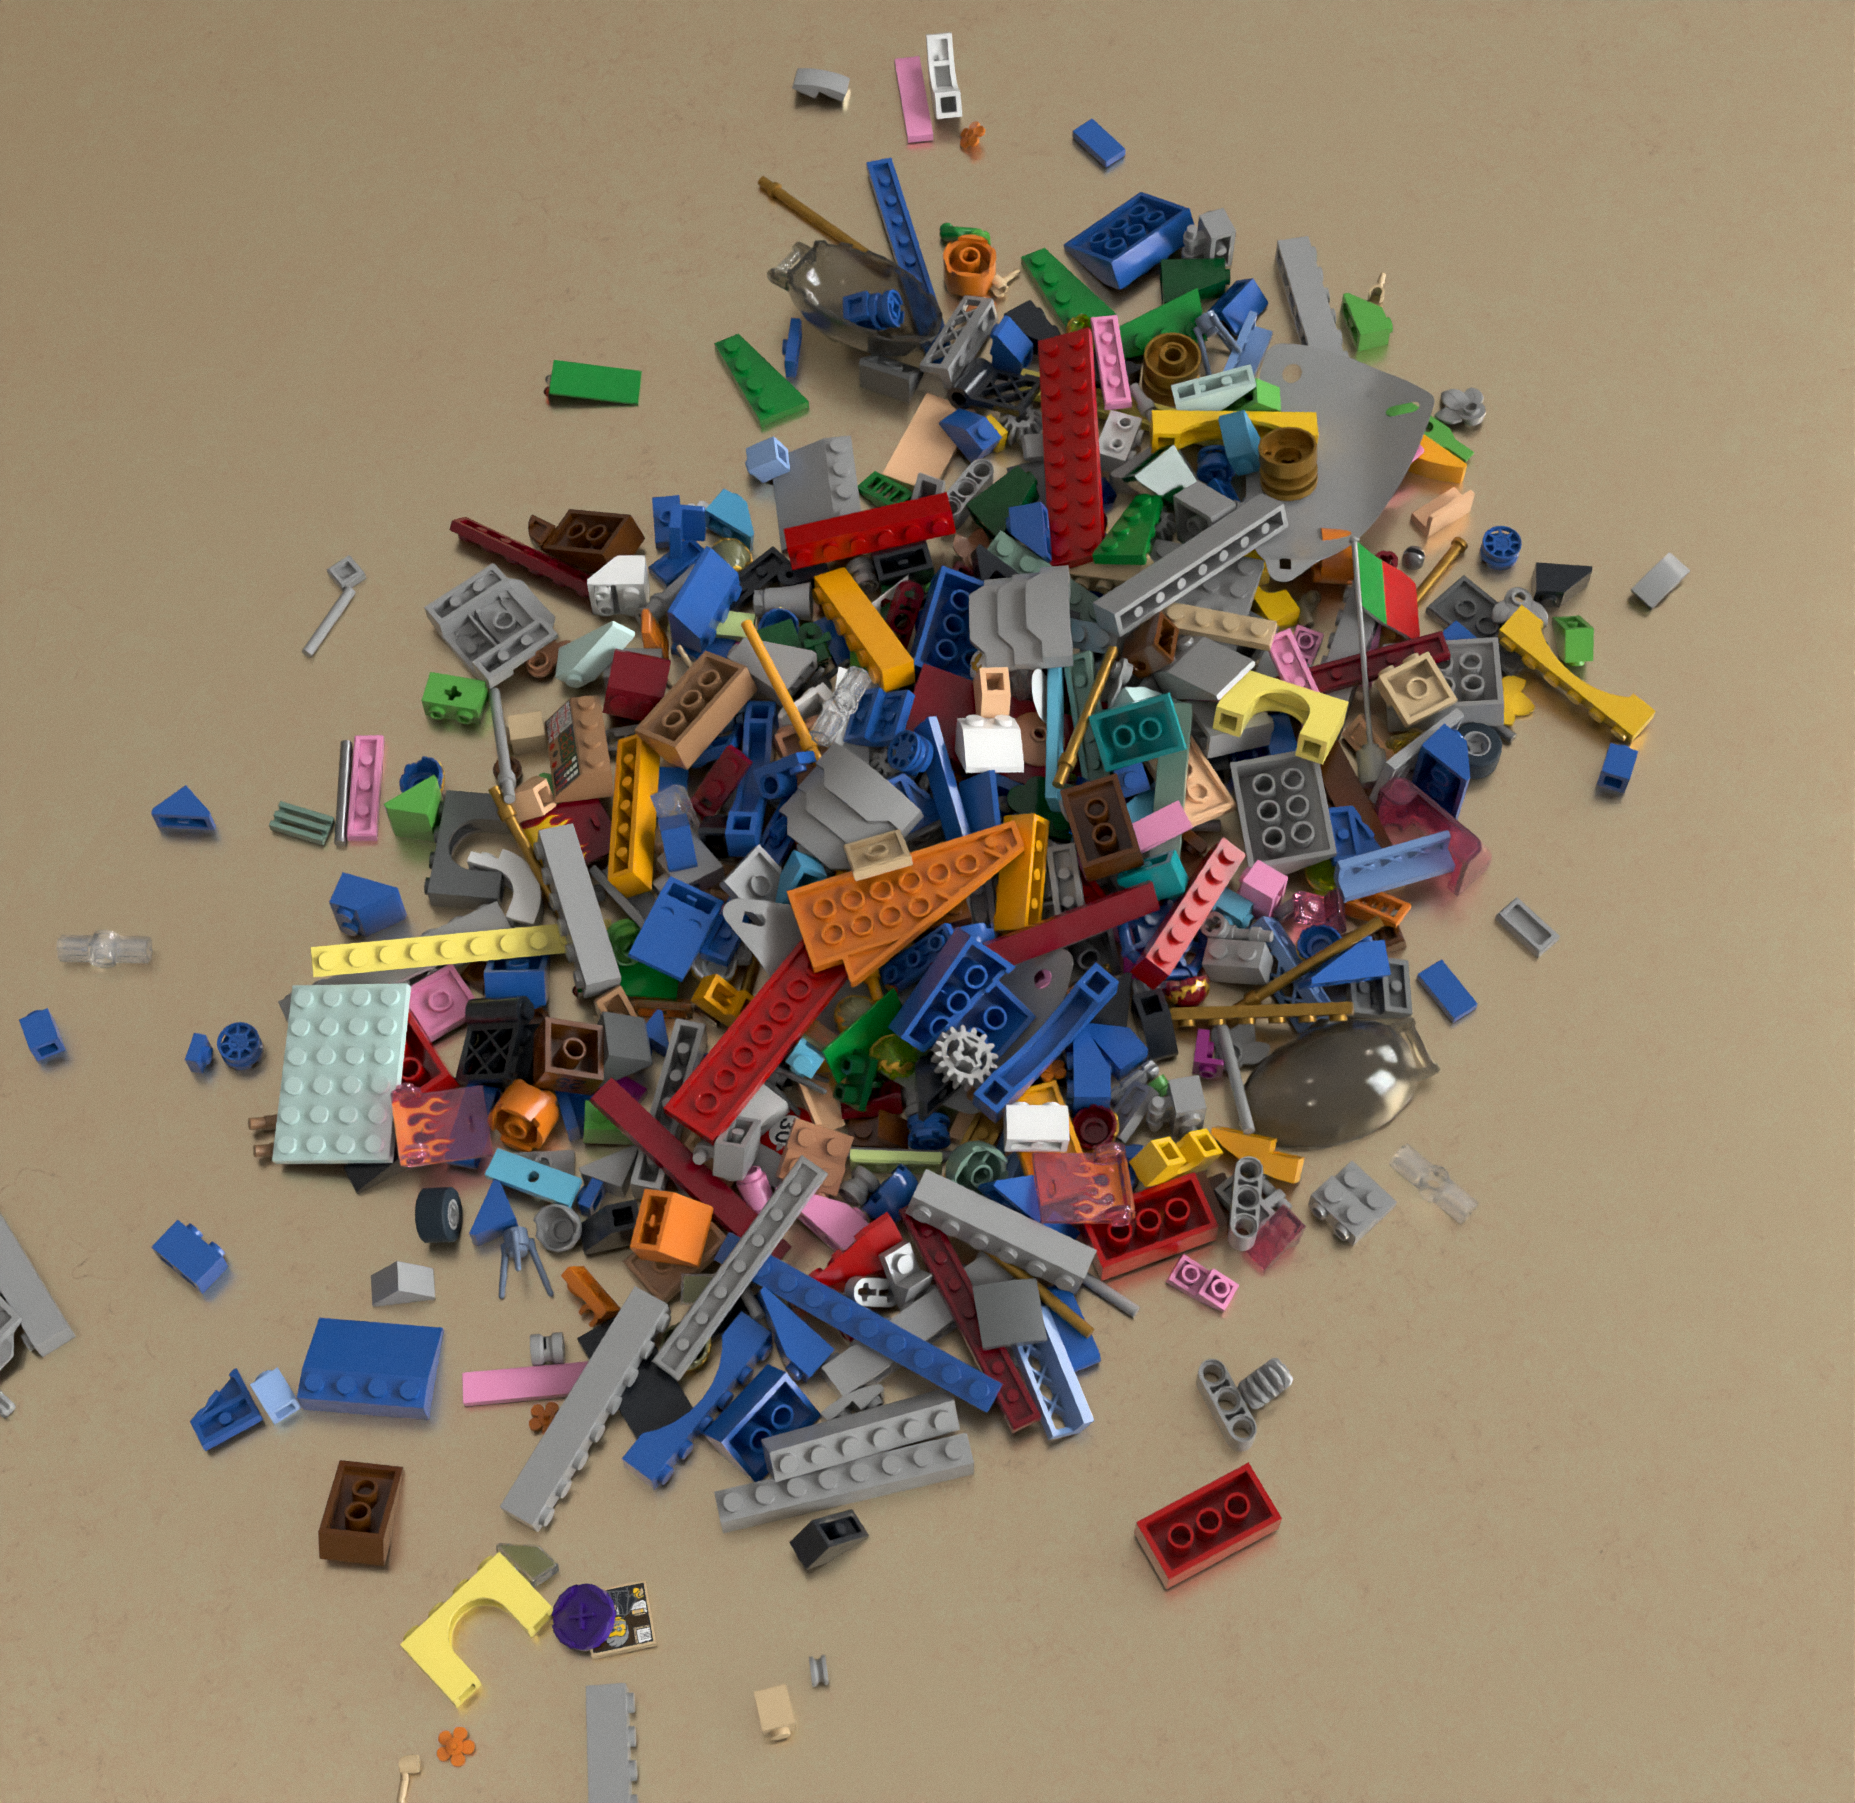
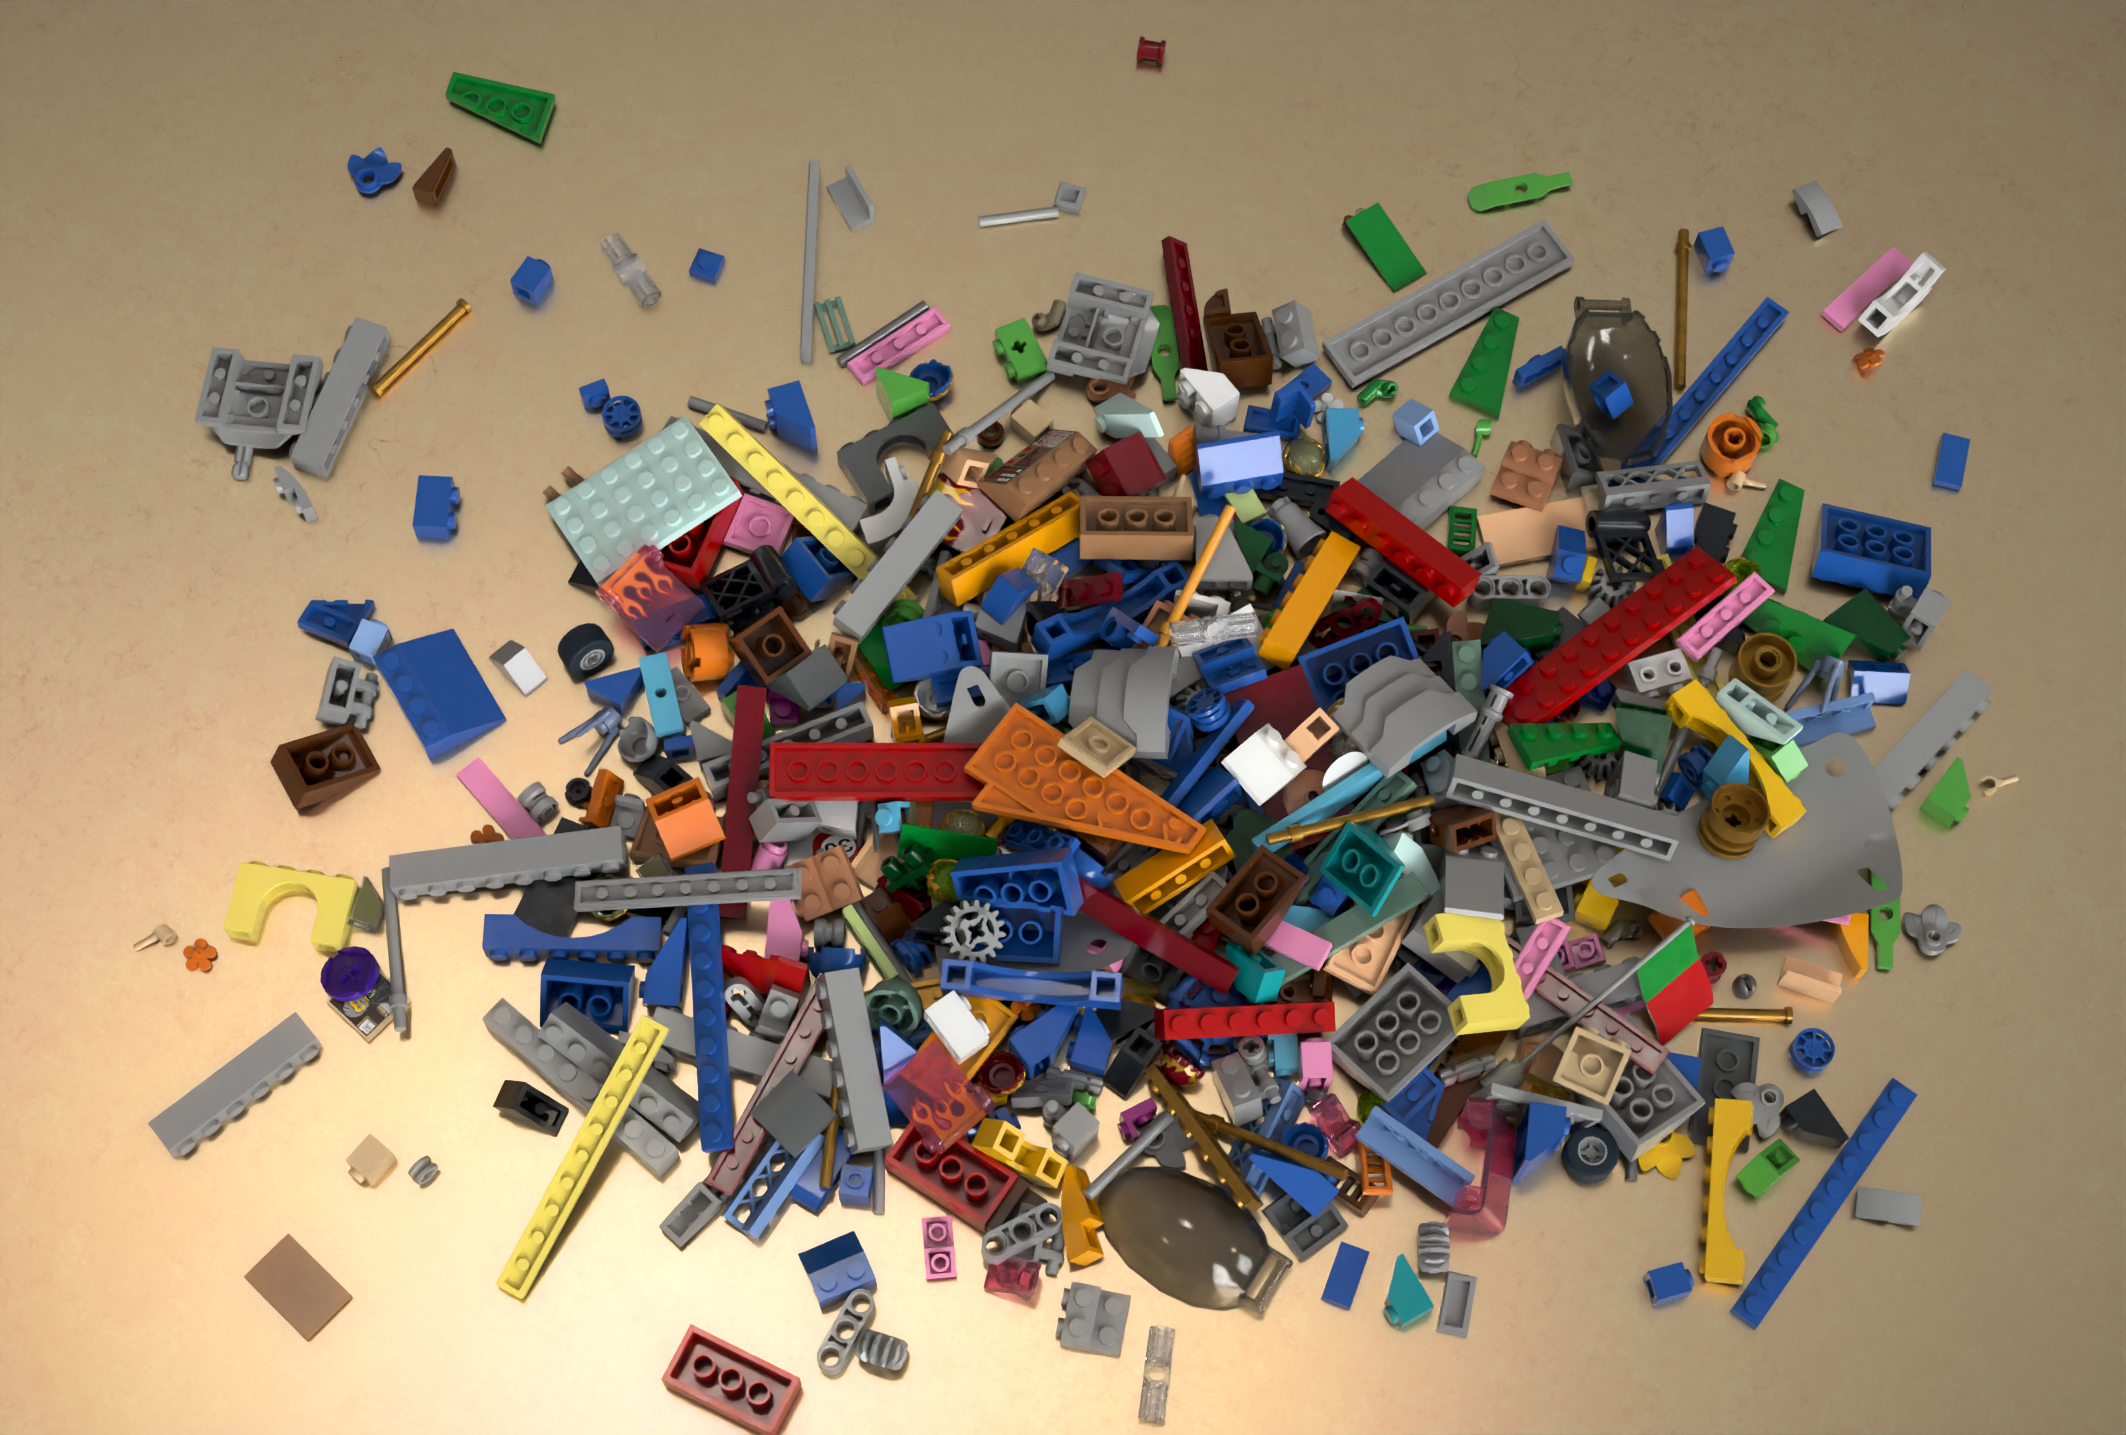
camera: 50 degrees right, 5 degrees up
blue slope [151,785,216,830] -> none
blue wheel [868,289,905,331] -> none
none -> light grey slope [273,466,318,522]
none -> light grey brick [315,656,378,728]
none -> pearl gold bar [368,298,472,398]
none -> light grey bar [381,867,408,1032]
none -> light yellow plate [495,1014,670,1299]
none -> black plate [565,778,593,805]
none -> light grey bracket [610,793,645,841]
none -> light grey slope [658,1150,763,1247]
none -> light grey bar [688,396,768,432]
none -> blue plate [689,248,725,283]
none -> slope [798,1230,877,1310]
none -> light grey tile [800,161,821,363]
none -> light grey panel [827,165,875,233]
none -> blue brick [838,1164,873,1206]
none -> dark tan arm [1032,299,1066,332]
none -> dark red bush [1137,36,1166,64]
none -> bright green piece [1150,305,1180,401]
none -> light grey brick [1261,300,1320,370]
none -> light grey plate [1322,219,1575,388]
none -> green arm [1357,379,1398,406]
none -> teal slope [1383,1253,1434,1330]
none -> light grey gear [1417,1221,1450,1273]
none -> light grey axle [1439,1053,1496,1087]
none -> light grey pin [1461,684,1514,760]
none -> bright green piece [1467,172,1573,212]
none -> bright green hand [1471,419,1492,457]
none -> nougat plate [1490,440,1563,512]
none -> blue brick [1693,226,1735,273]
none -> blue plate [1730,1078,1917,1330]

